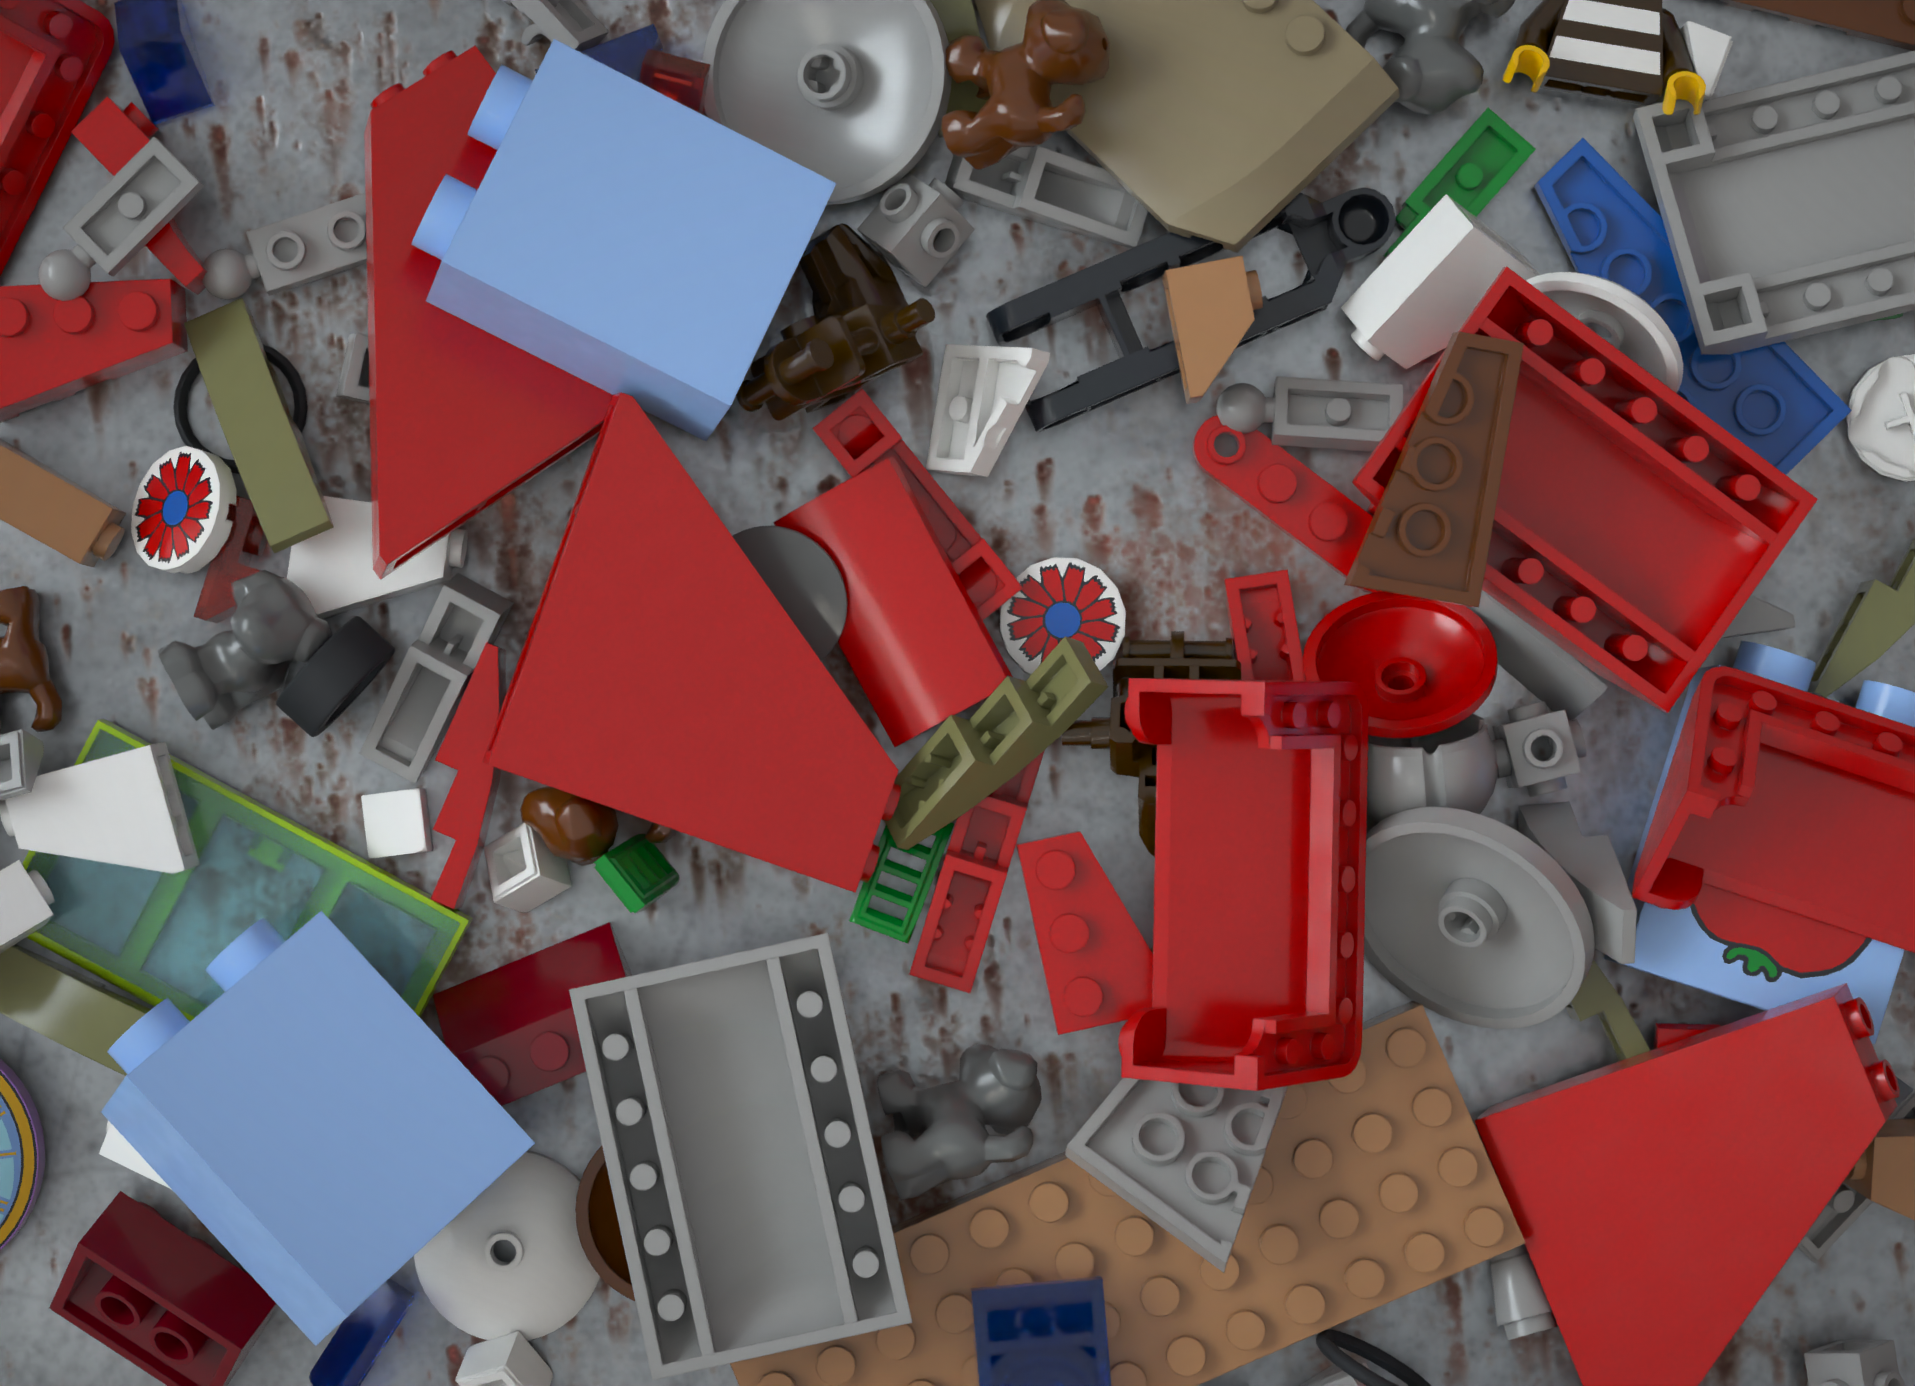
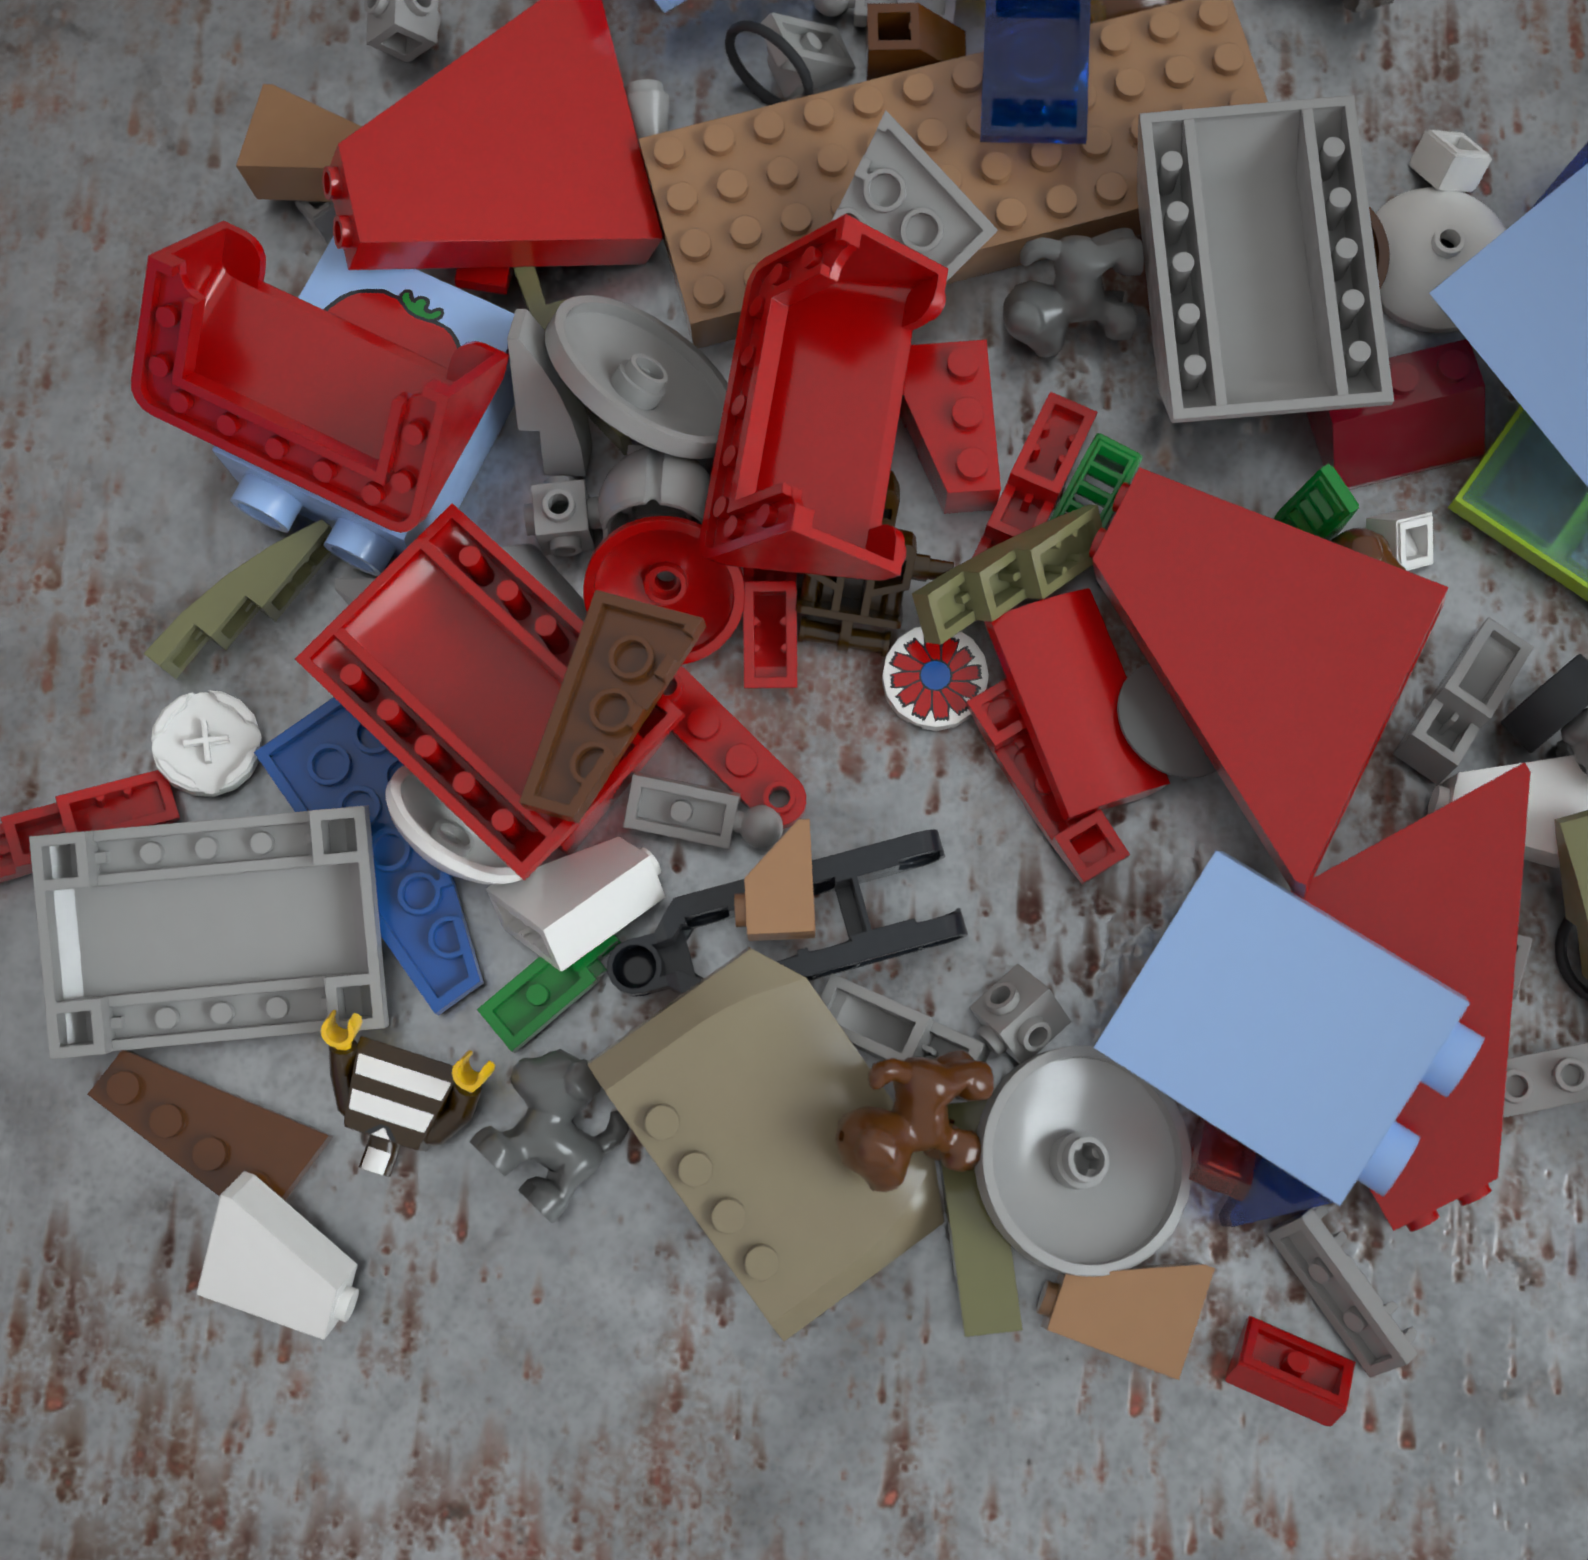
camera: 170 degrees left, 10 degrees down
white slope [361,788,433,859] -> none
red slope [430,642,506,909] -> none
dark brown piece [736,223,935,421] -> none
white wing [926,344,1050,477] -> none
white slope [1680,21,1733,102] -> none

